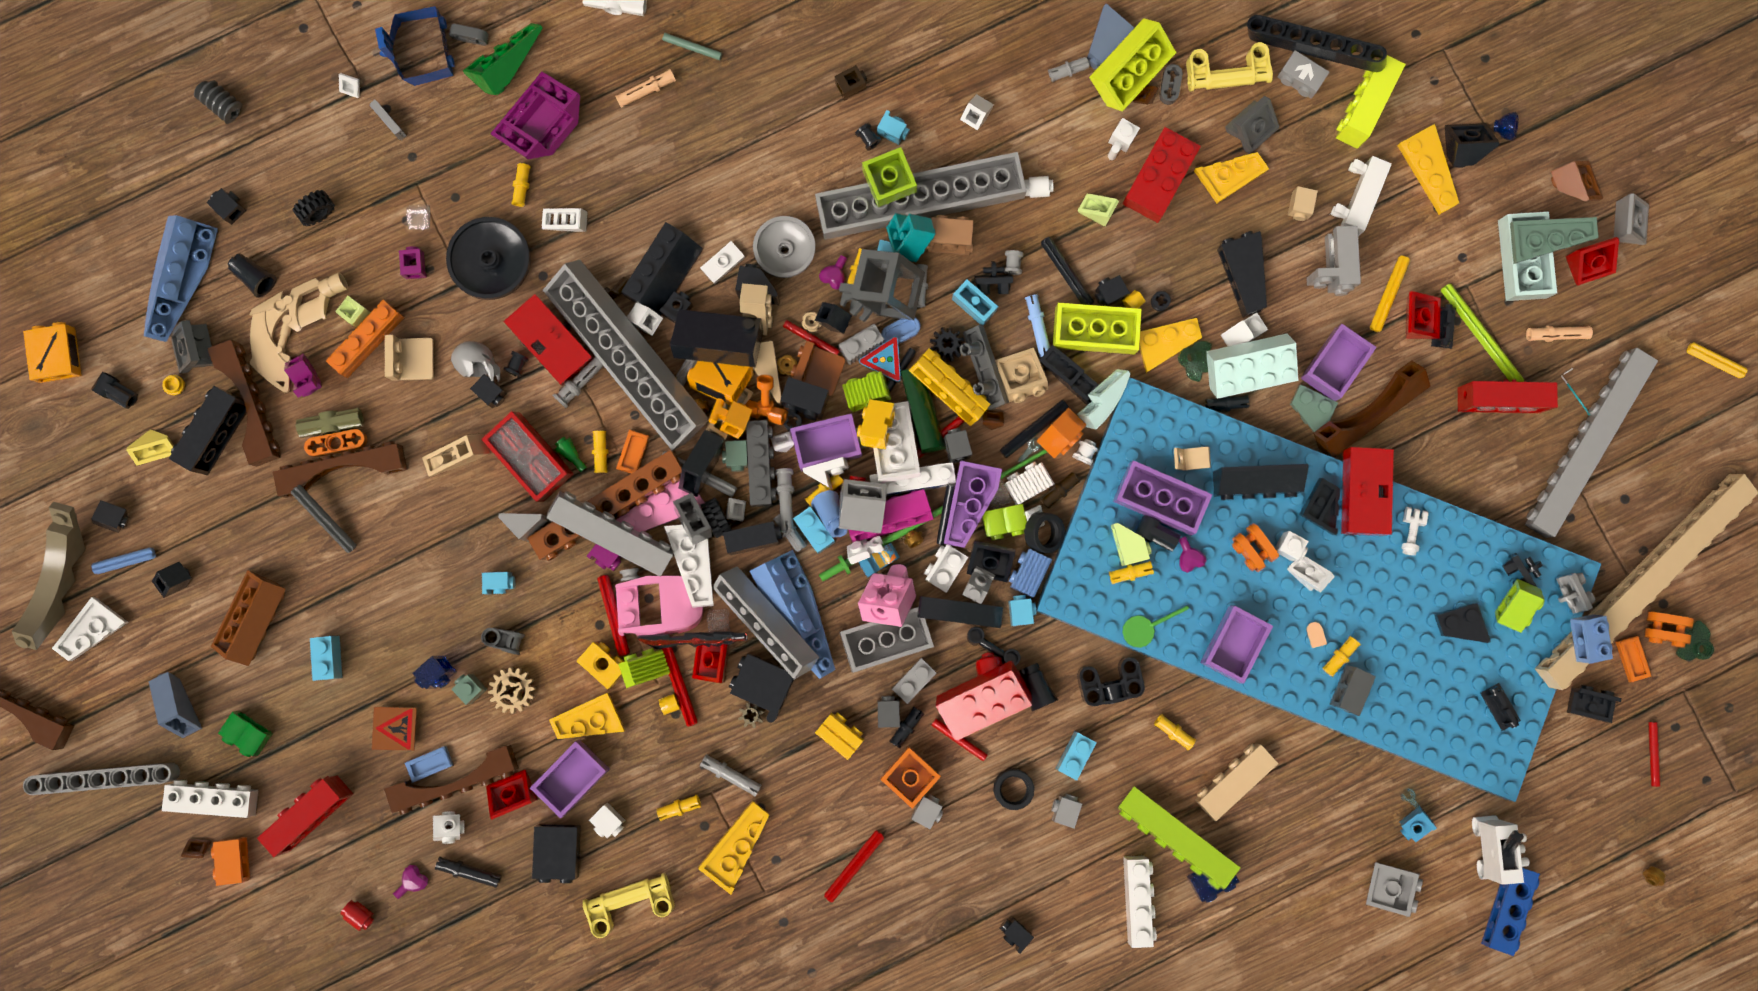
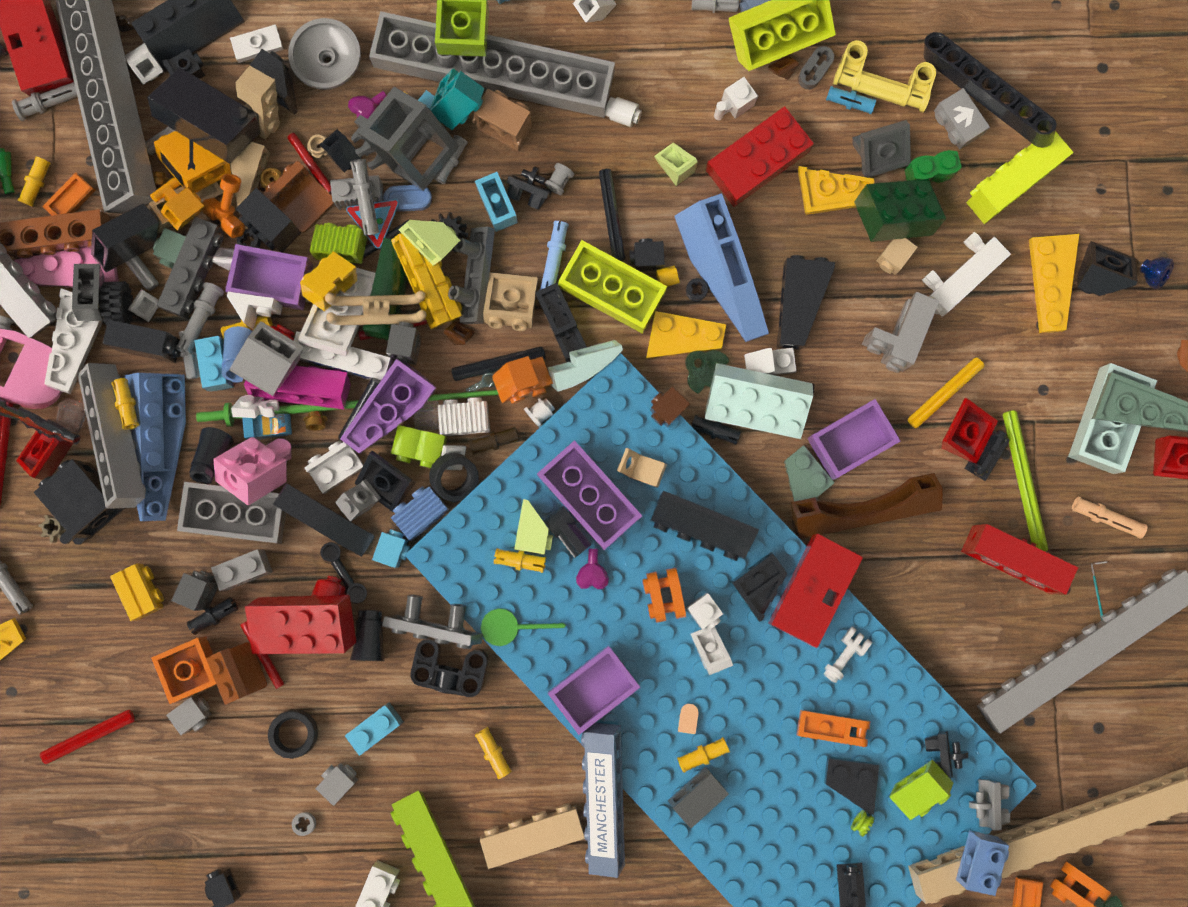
camera: 25 degrees right, 0 degrees up
none -> yellow pin [111,378,139,430]
none -> black plant [189,427,234,484]
none -> dark orange bracket [206,642,267,705]
none -> light grey bush [292,812,316,836]
none -> tan piece [325,291,427,325]
none -> light grey pin [350,159,379,235]
none -> dark grey plate [383,594,483,649]
none -> yellowish green slope [399,220,460,266]
none -> sand blue brick [581,723,625,878]
none -> reddish brown brick [650,386,690,428]
none -> medium blue wedge [674,193,769,342]
none -> orange plate [796,710,871,747]
none -> dark azure pin [826,86,876,114]
none -> lime bush [851,810,875,837]
none -> dark green brick [854,179,946,242]
none -> green brick [904,150,962,183]

